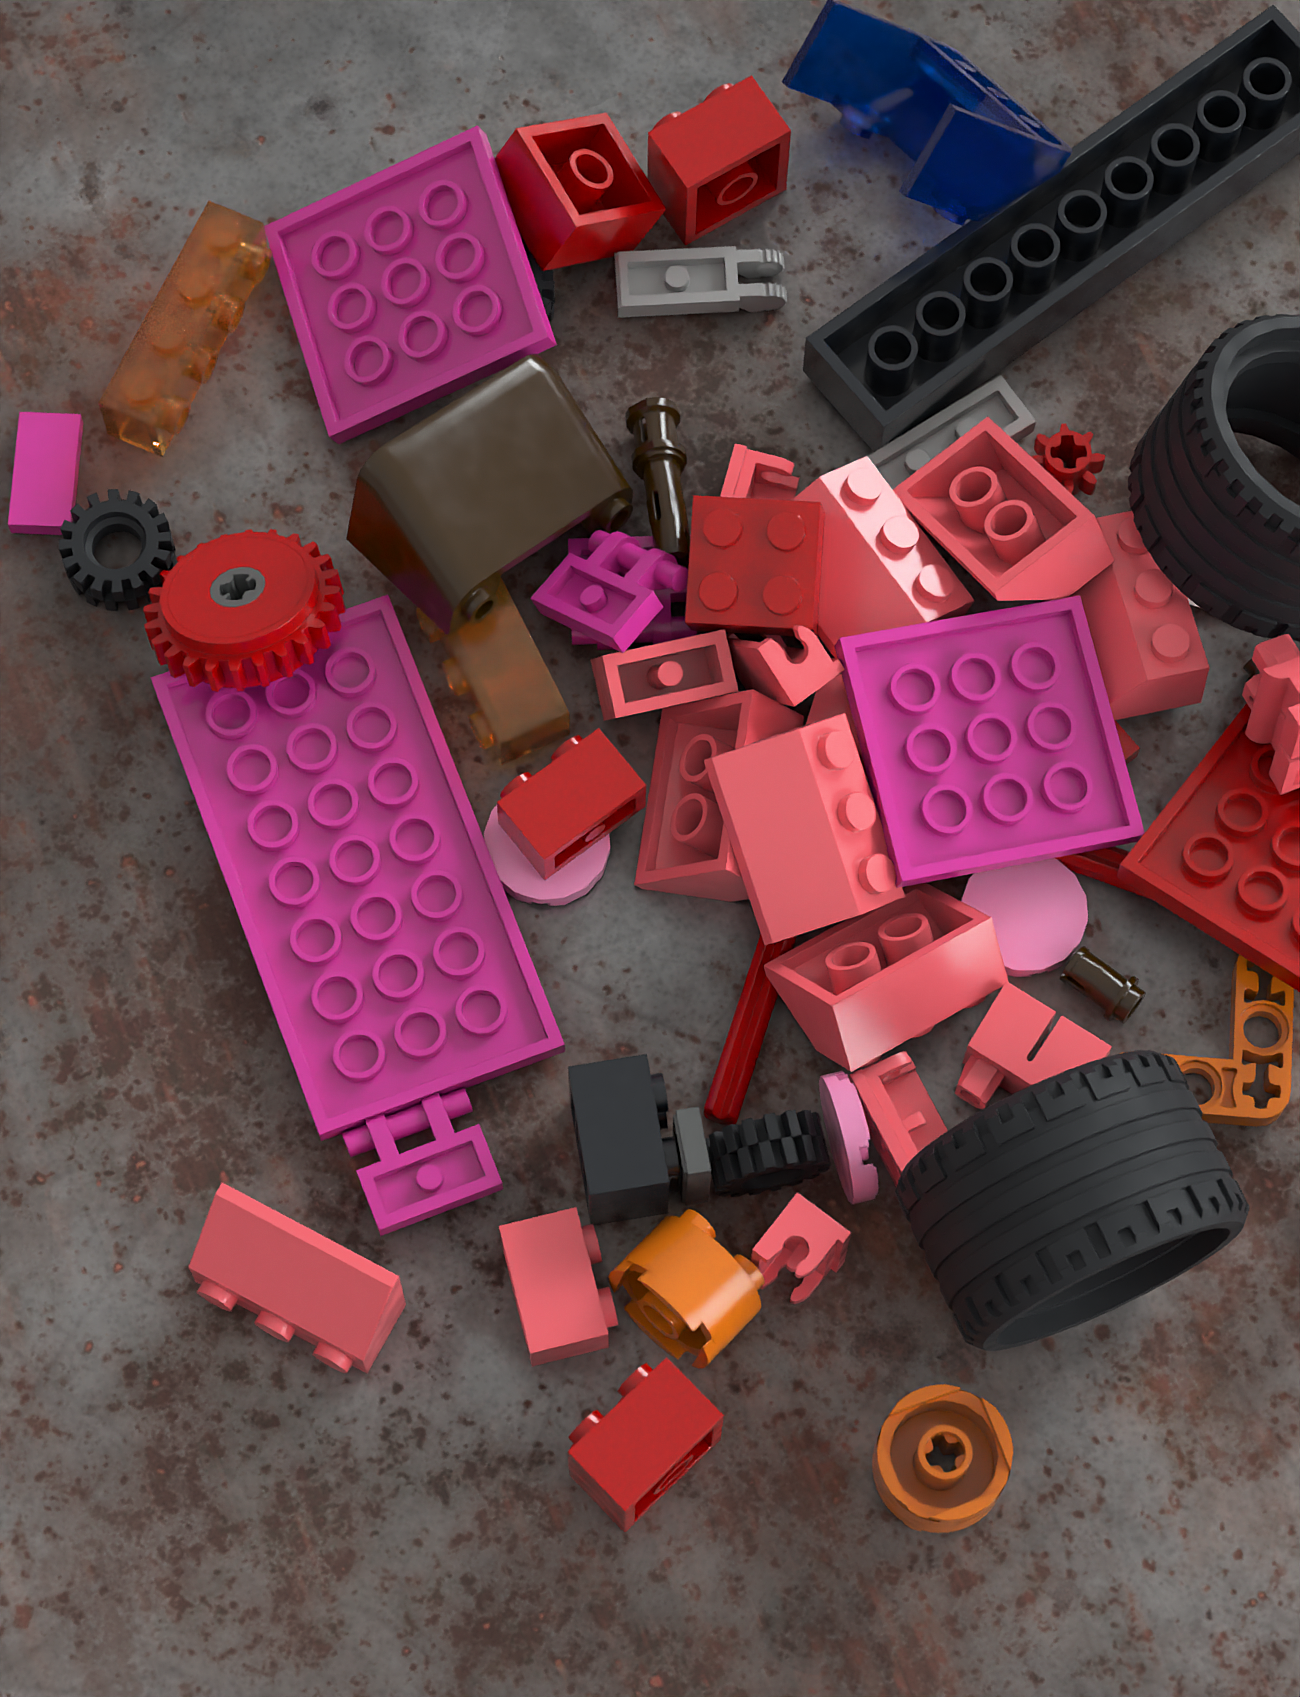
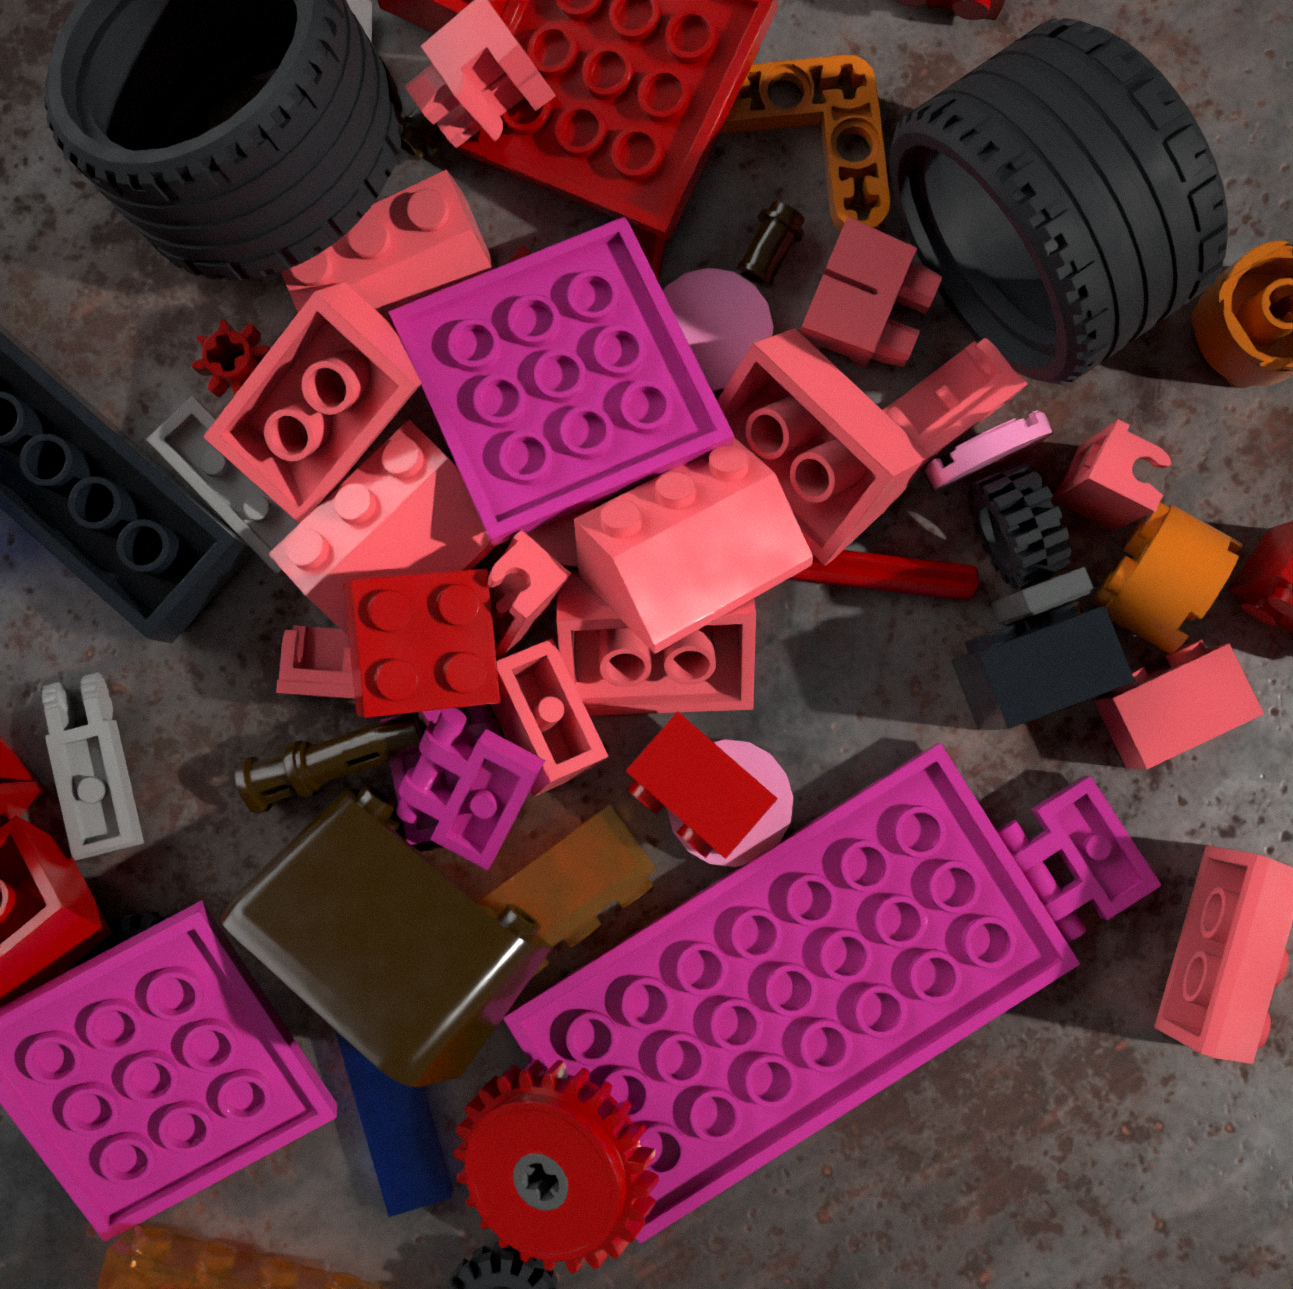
camera: 100 degrees left, 15 degrees up
none -> clear blue tile [334,1029,454,1217]

